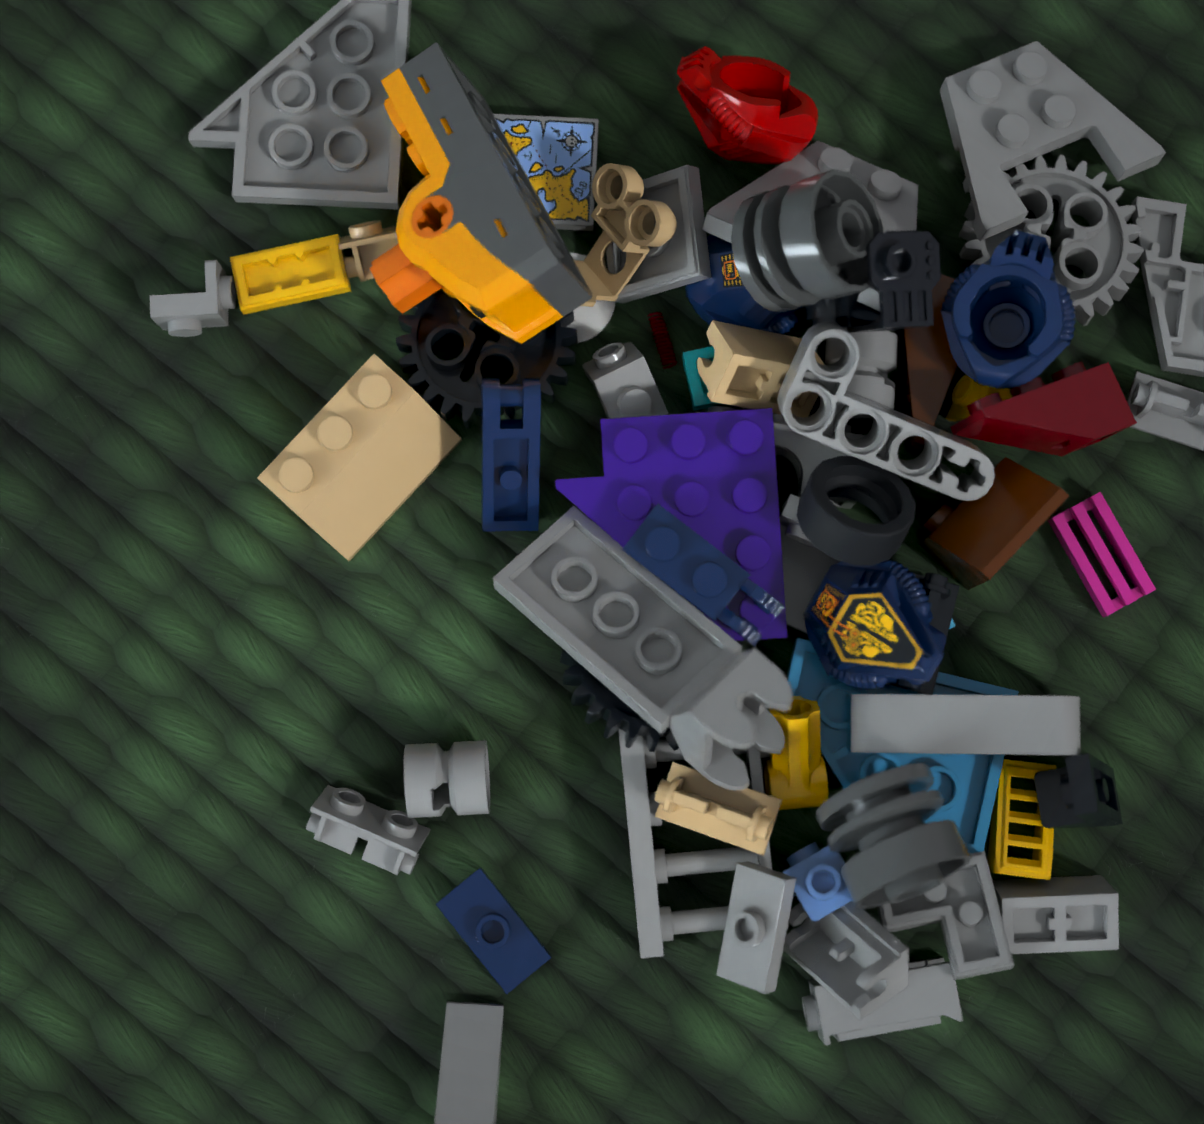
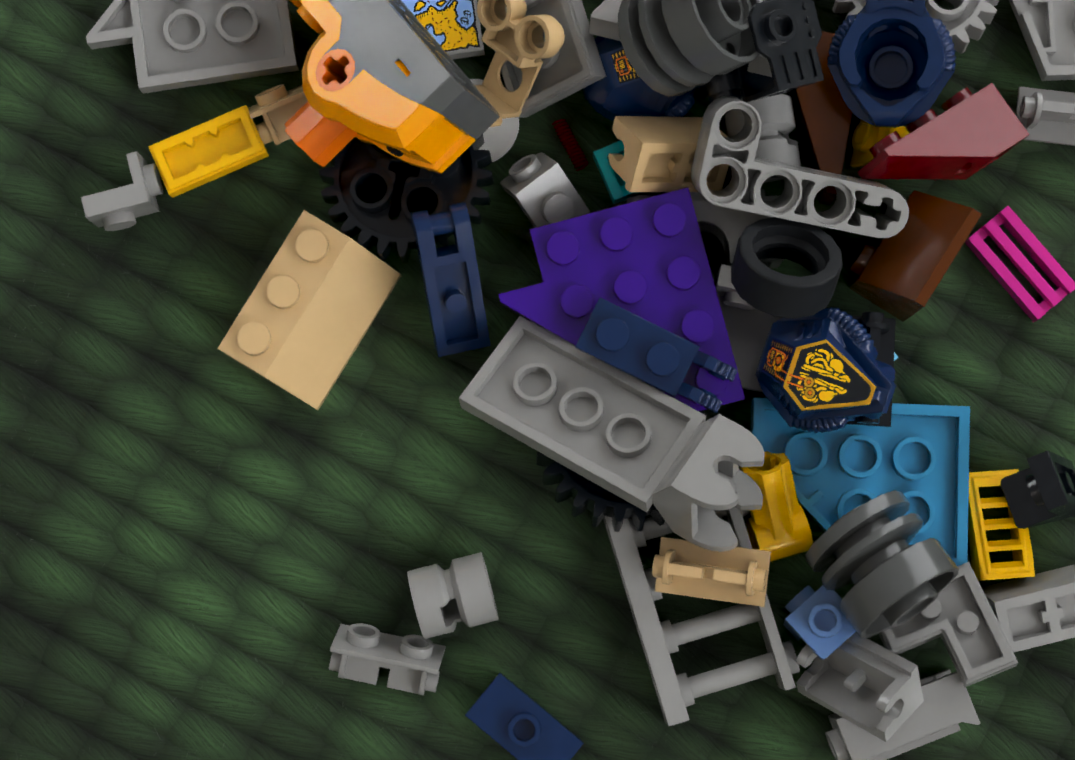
camera: 10 degrees left, 0 degrees up
light grey plate [716,861,796,994] -> none
light grey beam [851,694,1081,756] -> none

